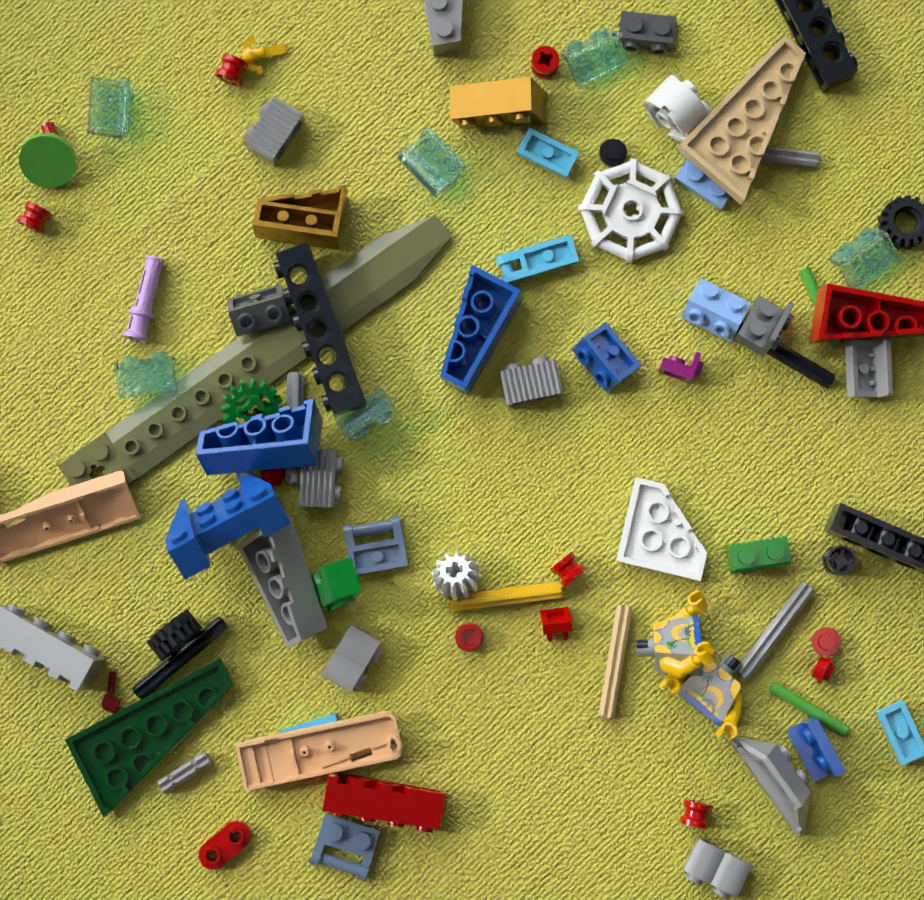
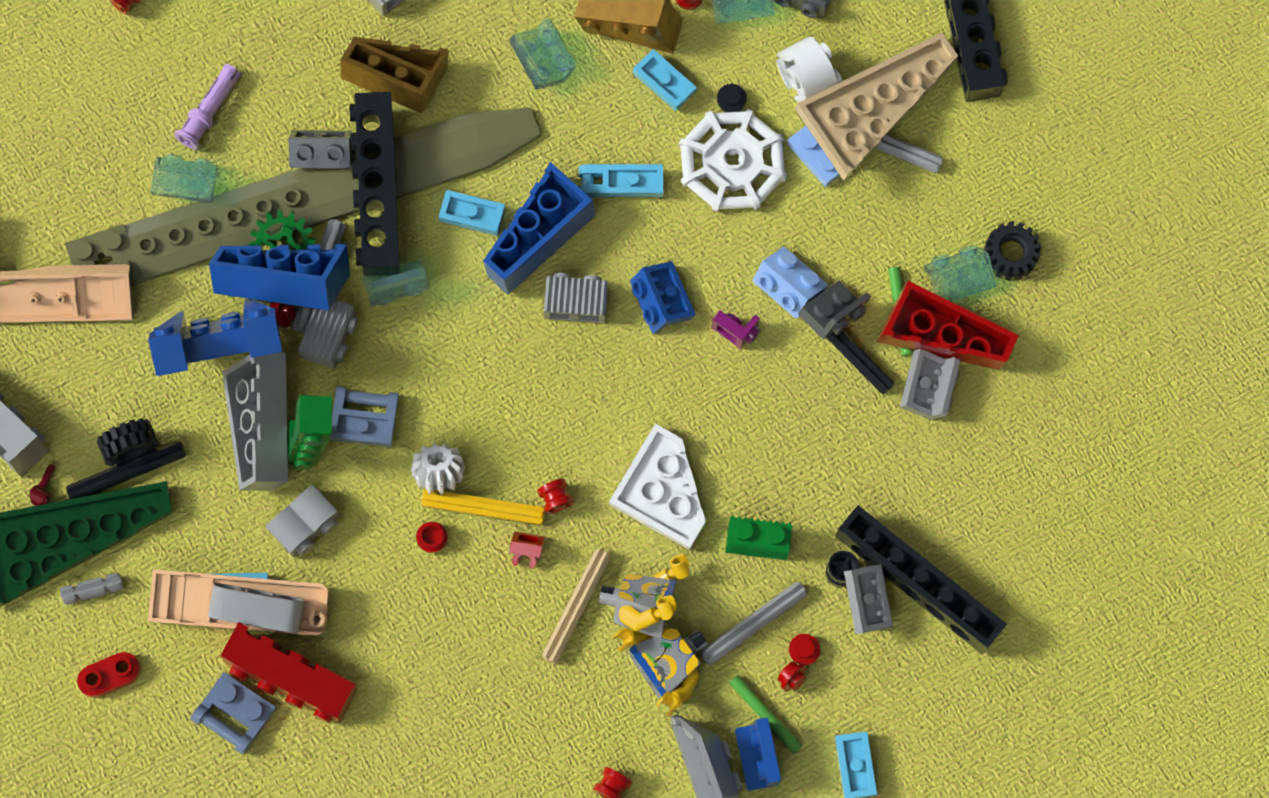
camera: 10 degrees right, 10 degrees down
none -> light grey beam [208,584,305,633]
none -> medium azure plate [438,190,505,236]
none -> light grey bracket [844,564,893,634]

